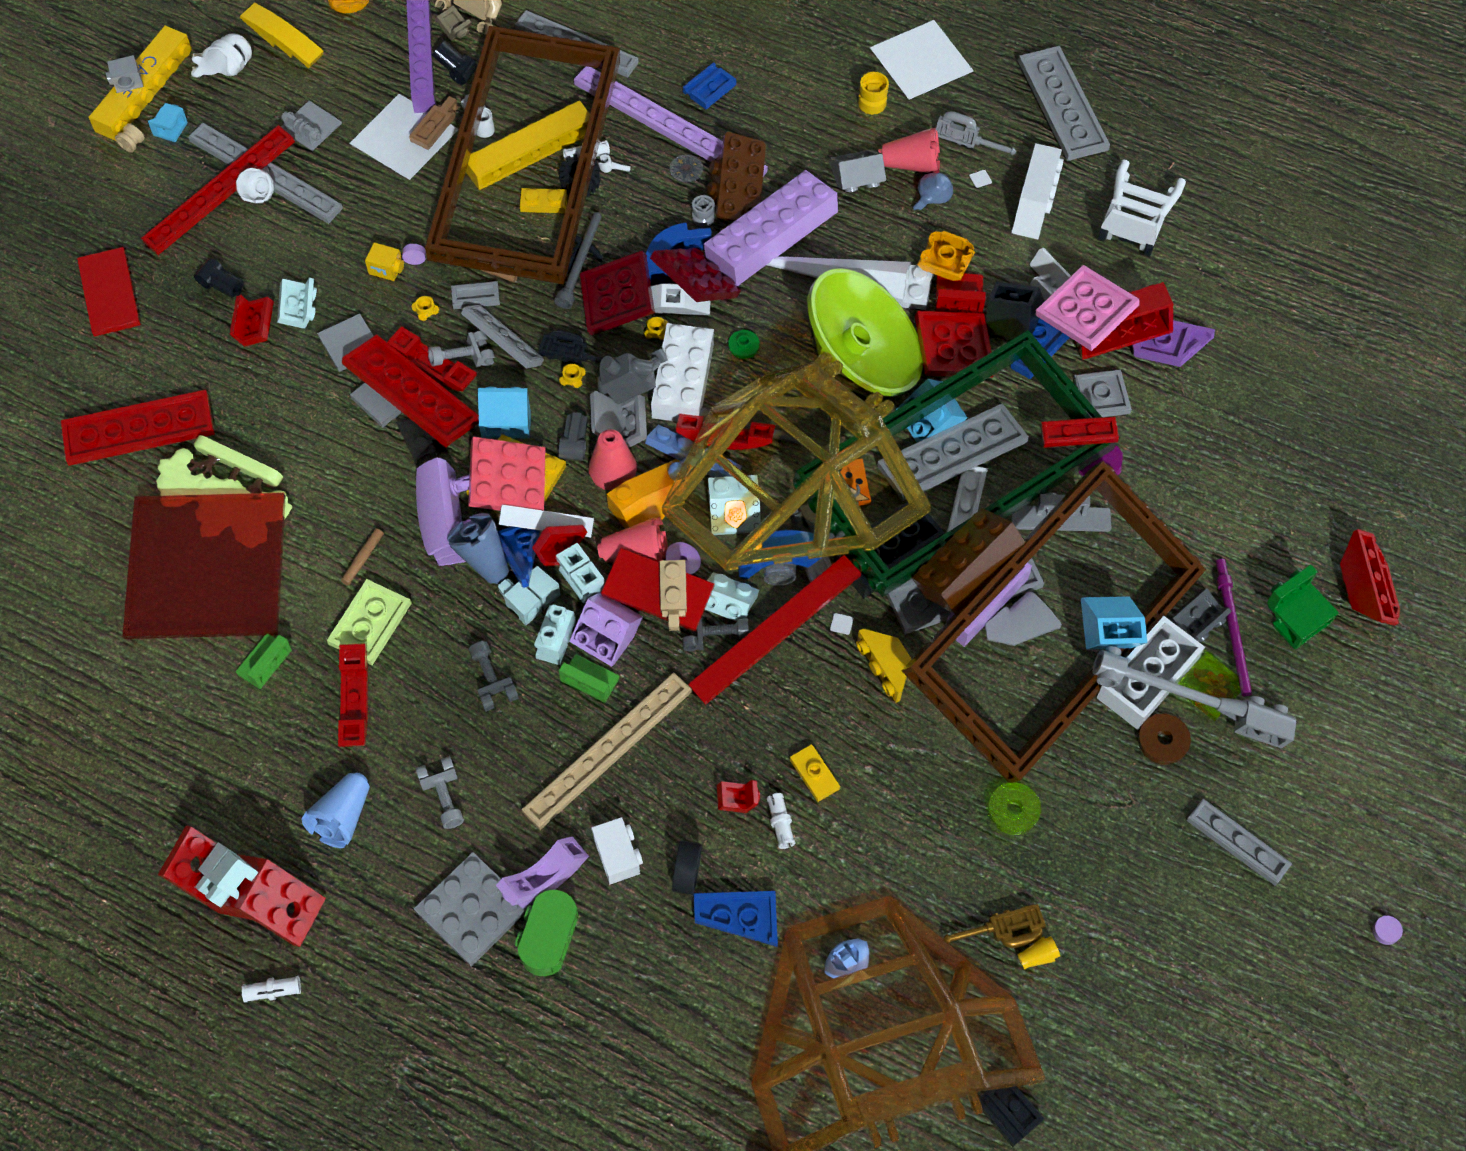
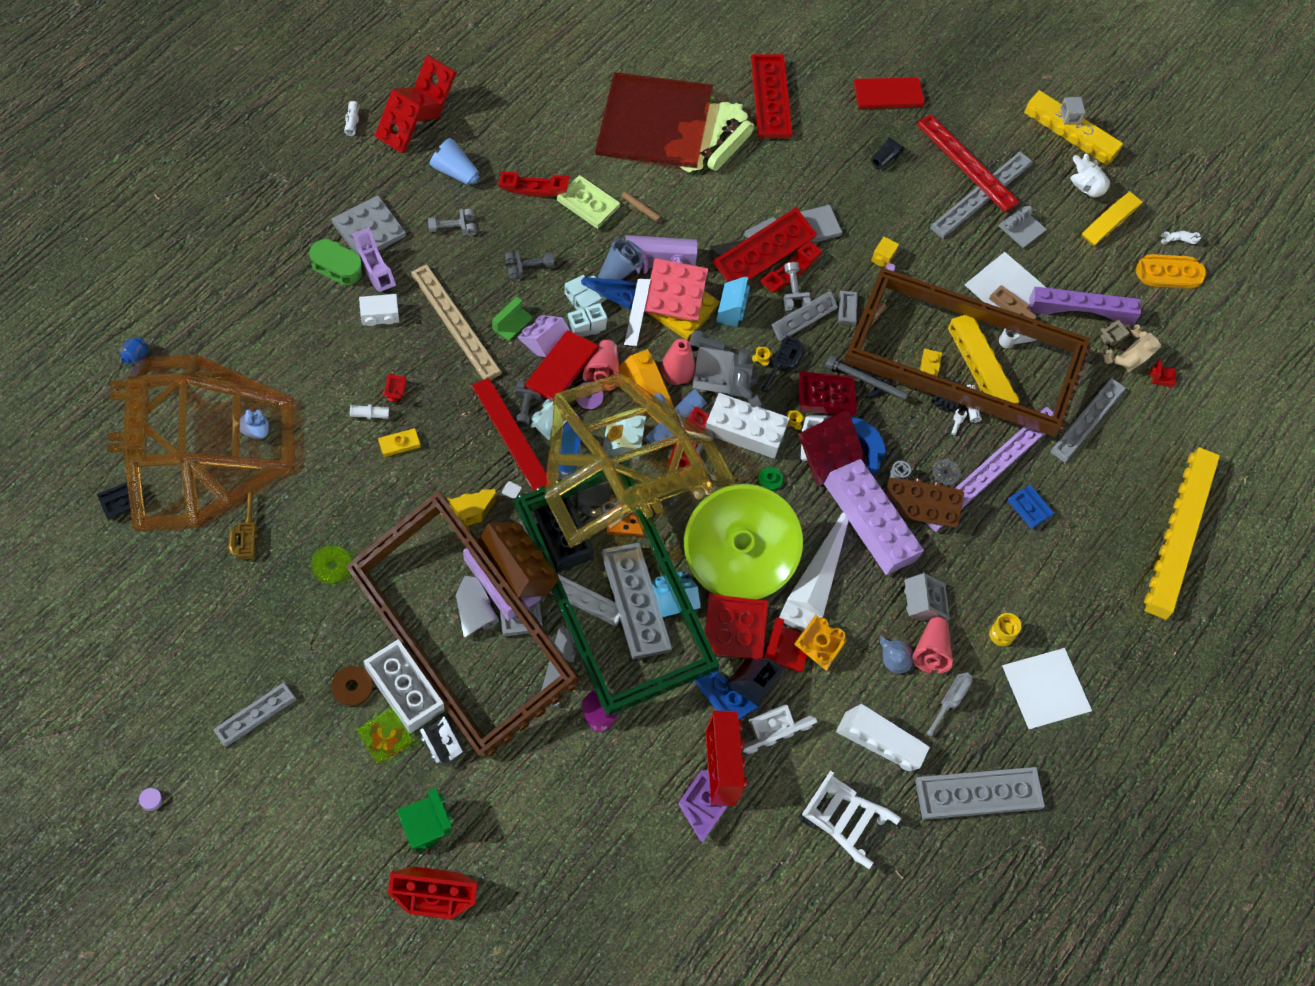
camera: 95 degrees right, 0 degrees up
tan wheel [115,124,145,153] -> none
medium azure window [148,103,188,142] -> none
light aqua hips [195,842,258,907] -> none
red bracket [230,295,274,347] -> none
white hair [236,168,274,204] -> none
bright green panel [236,634,292,689] -> none
light aqua bracket [277,277,317,329] -> none
yellow plate [412,296,439,321] -> none
black piece [432,40,477,85] -> none
red bracket [532,525,588,566] -> none
light aqua hips [534,604,576,665] -> none
tan hinge [660,560,687,631] -> none
black tyre [672,841,702,895] -> none
blue wing [694,891,778,947] -> none
white sticker [969,170,992,188] -> none
yellow cone [1017,936,1060,969] -> none
bright pink plate [1036,265,1139,351] -> none
red tile [1041,417,1119,447] -> none
light grey tile [1073,369,1132,418] -> none
medium azure slope [1081,597,1147,649] -> none
light grey bar [1093,646,1296,748] -> none
magenta bar [1216,559,1252,697] -> none

